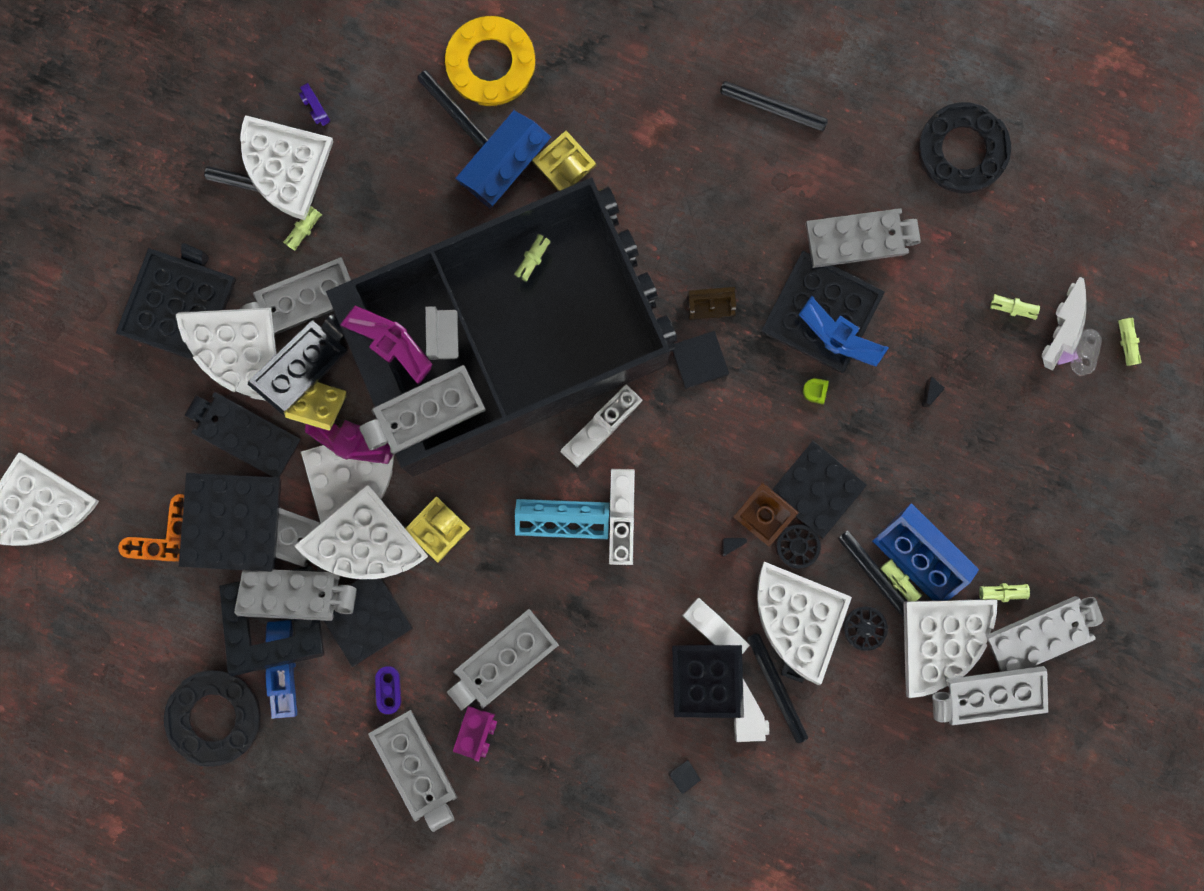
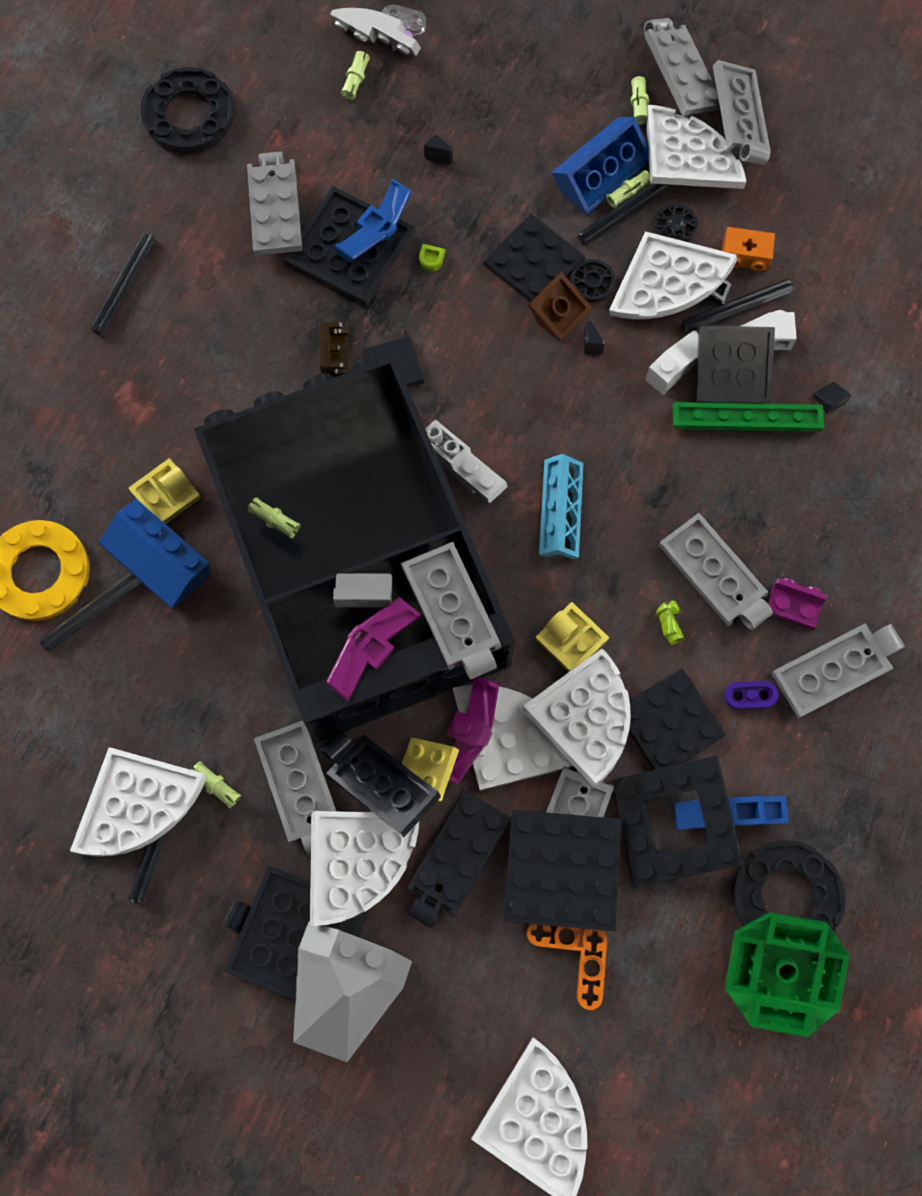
camera: 90 degrees left, 10 degrees down
light grey hinge [234,570,357,621] -> none
dark purple plate [298,83,331,126] -> none
white slope [609,469,635,565] -> none
none -> light grey wedge [293,922,412,1062]
none -> lime arm [656,601,684,645]
none -> green plate [672,402,824,432]
none -> orange brick [721,227,775,271]
none -> green piece [724,912,850,1037]

